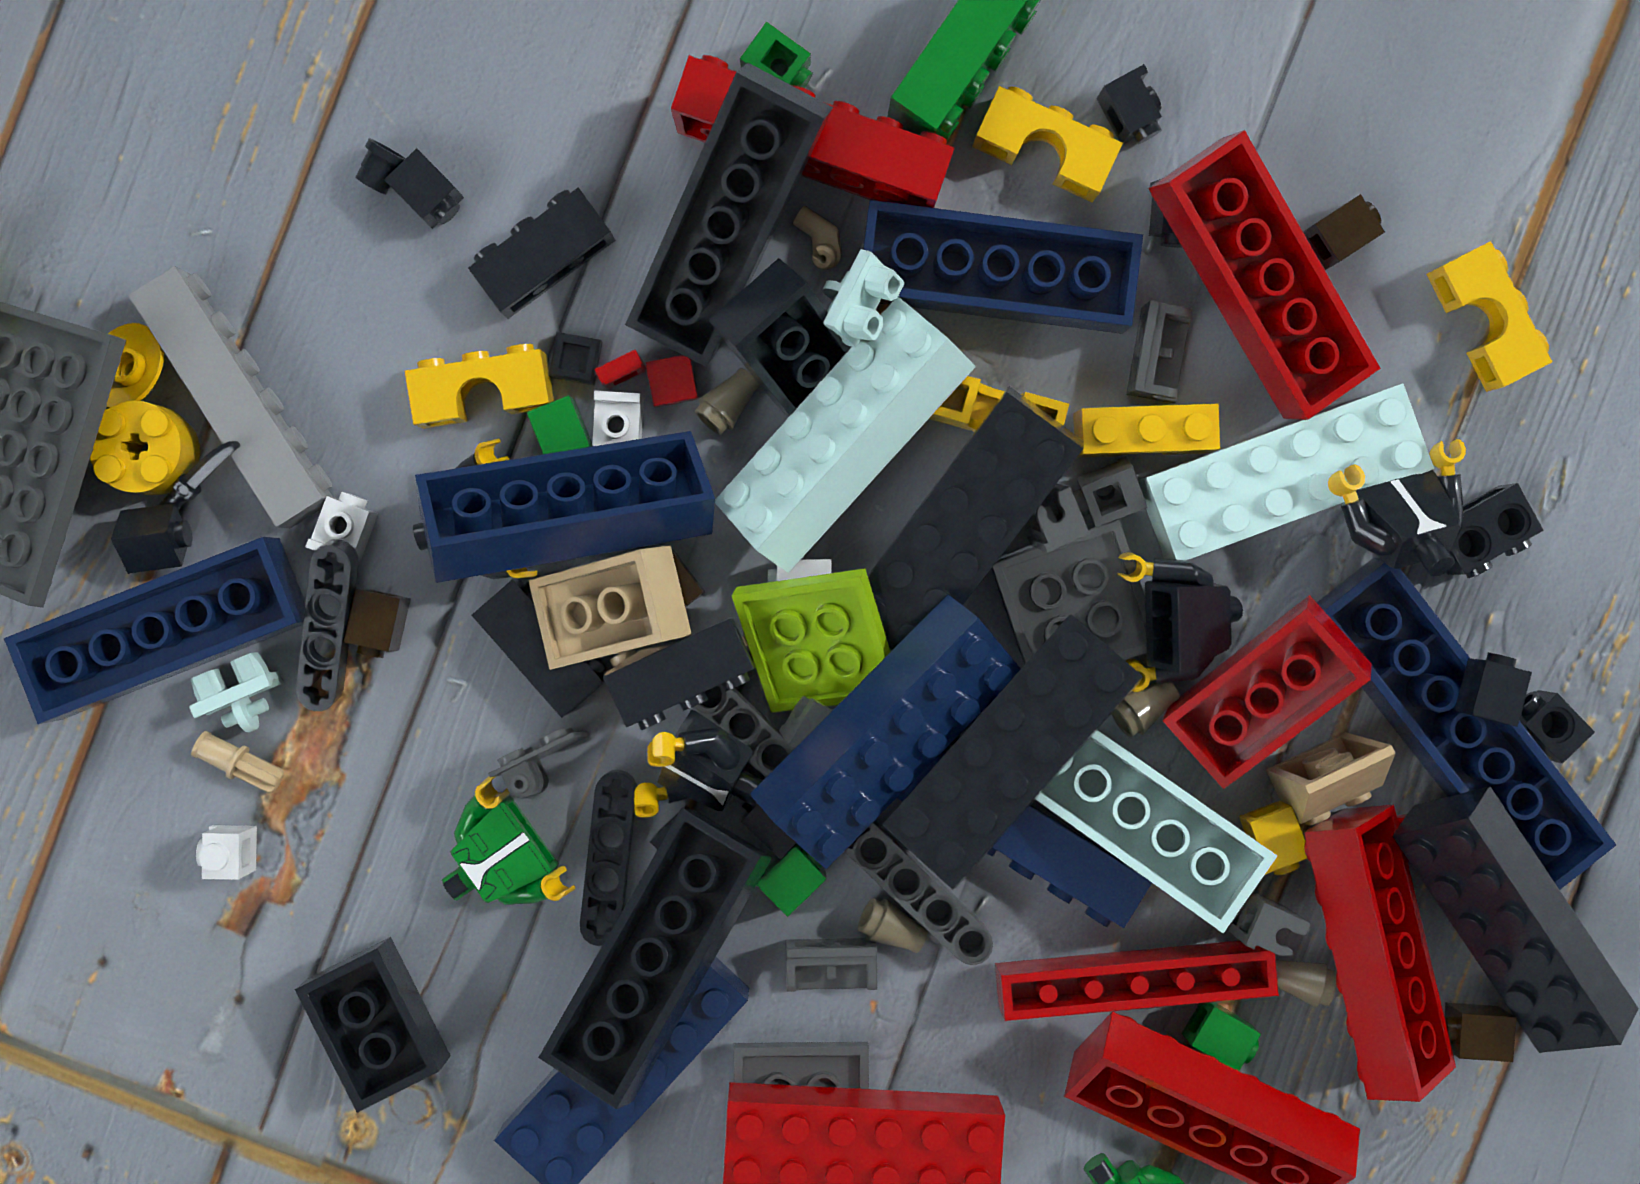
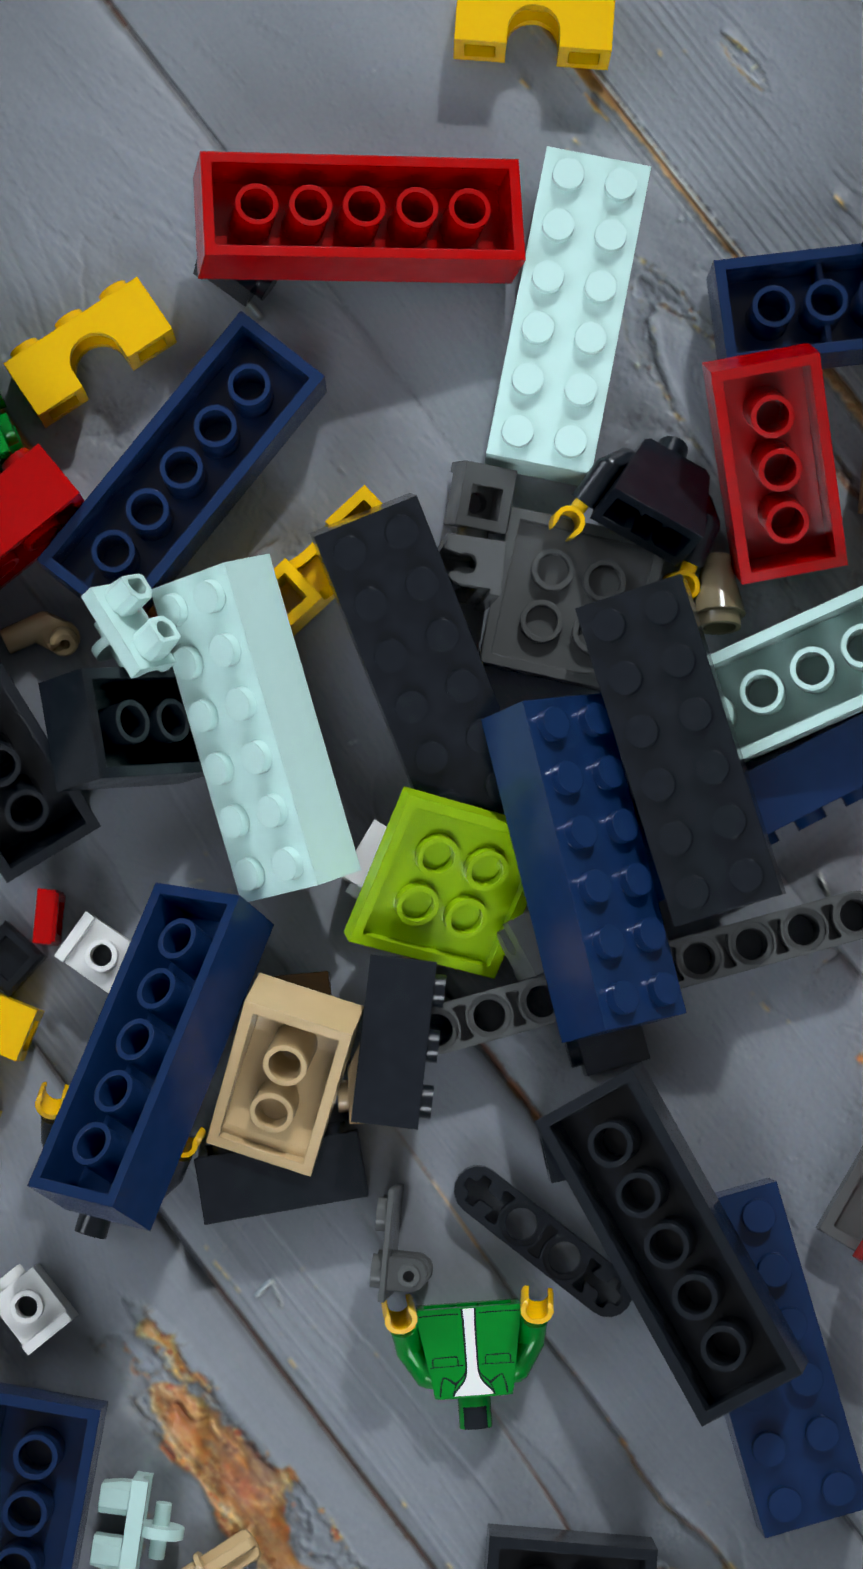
camera: 65 degrees left, 5 degrees down
black beam [296,540,359,712] -> none
dark brown brick [344,588,411,658] -> none
green brick [527,395,592,454] -> none
black torso [634,709,763,817] -> none
red tile [645,355,699,408] -> none
dark tan cone [695,368,760,435] -> none
green brick [757,843,827,917] -> none
dark grey hinge [786,938,877,992] -> none
dark tan cone [858,898,928,953] -> none
yellow arch [1073,404,1220,458] -> none
black brick [1096,64,1162,145] -> none
dark grey hinge [1126,300,1192,403] -> none
dark brown brick [1303,194,1385,270] -> none
black torso [1328,439,1466,577] -> none
black brick [1446,483,1544,578] -> none

